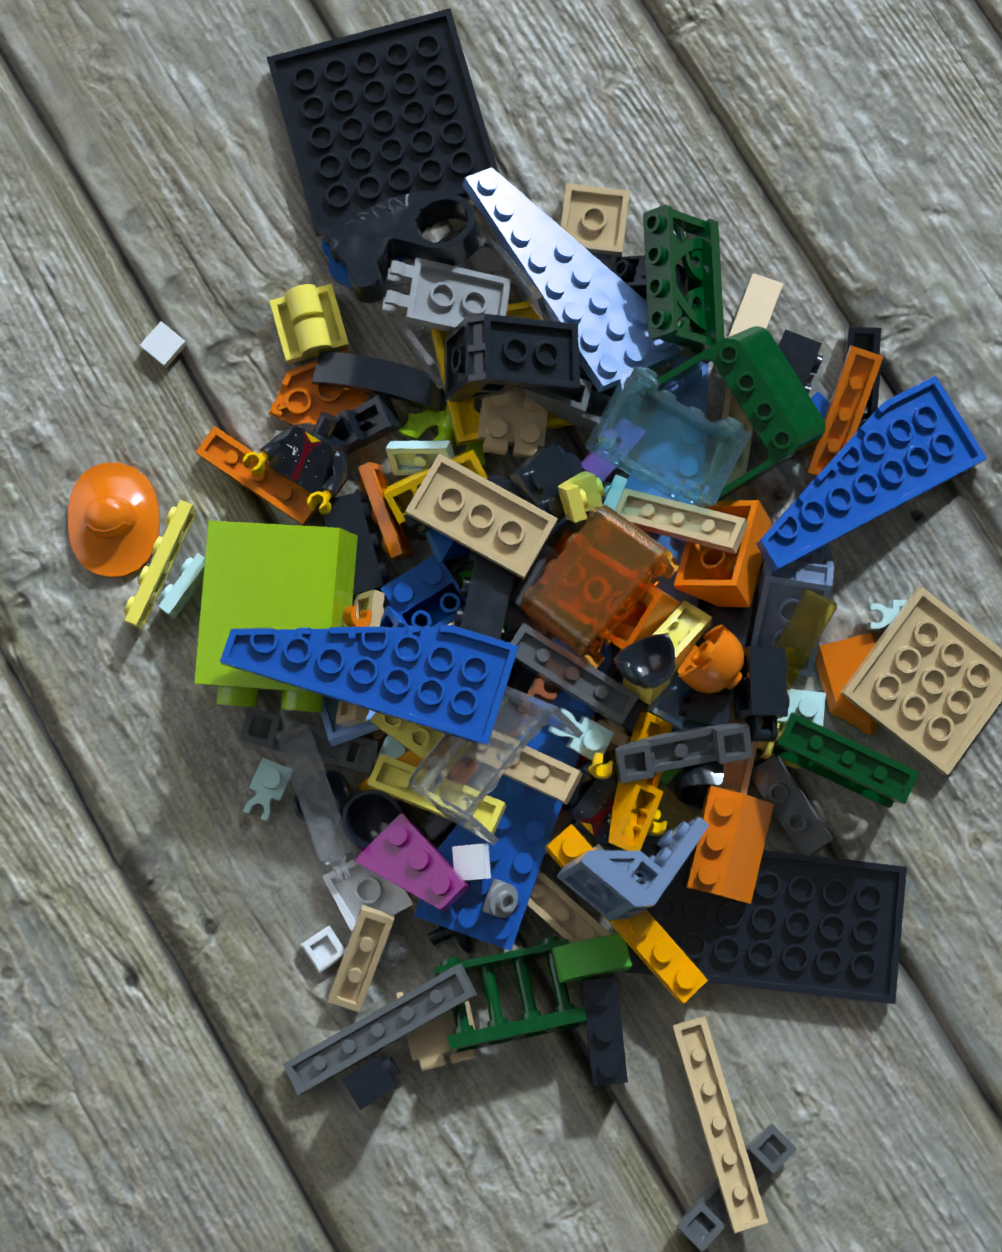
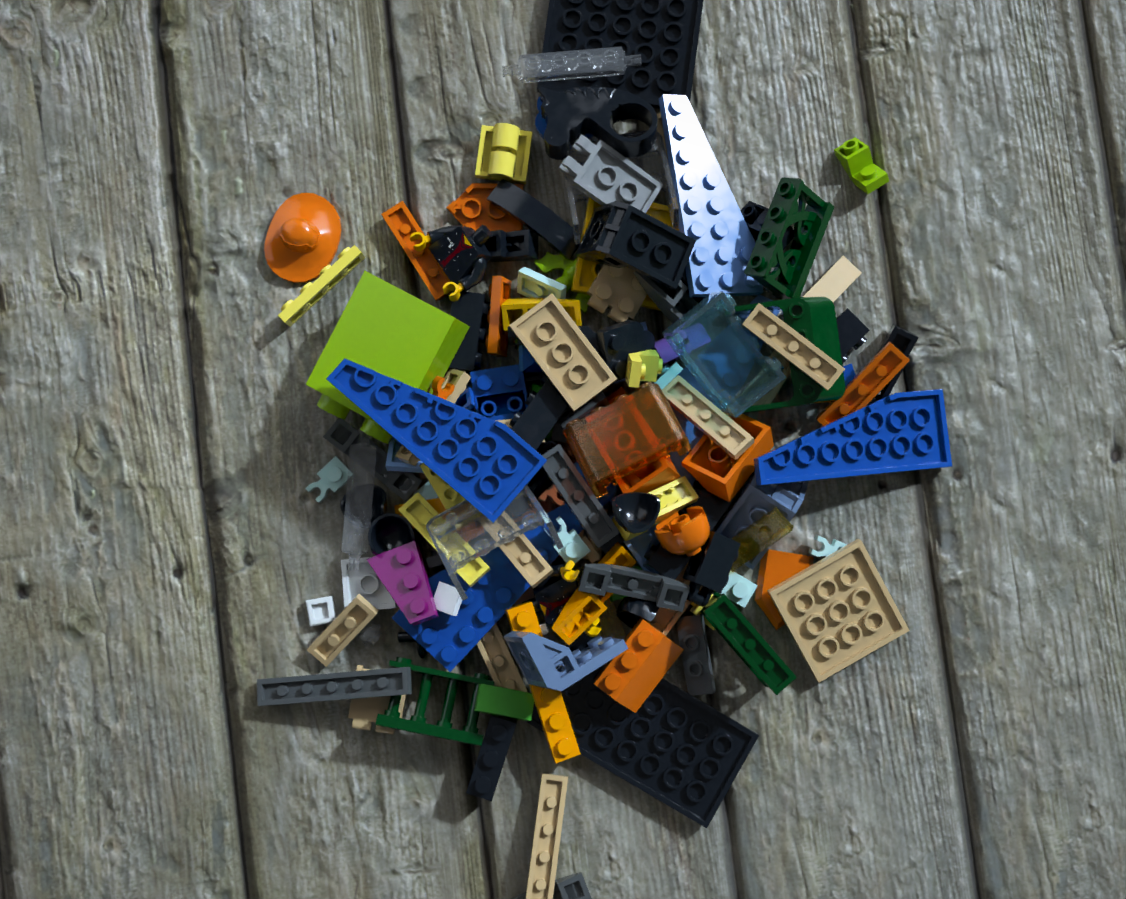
camera: 20 degrees right, 5 degrees up
white tile [140,322,187,368] -> none
light aqua plate [158,553,205,619] -> none
black brick [342,1053,401,1110] -> none
light grey plate [482,878,518,918] -> none
tan plate [561,183,630,257] -> none
none -> clear plate [502,46,641,83]
none -> tan plate [742,303,845,391]
none -> lime slope [834,137,889,194]

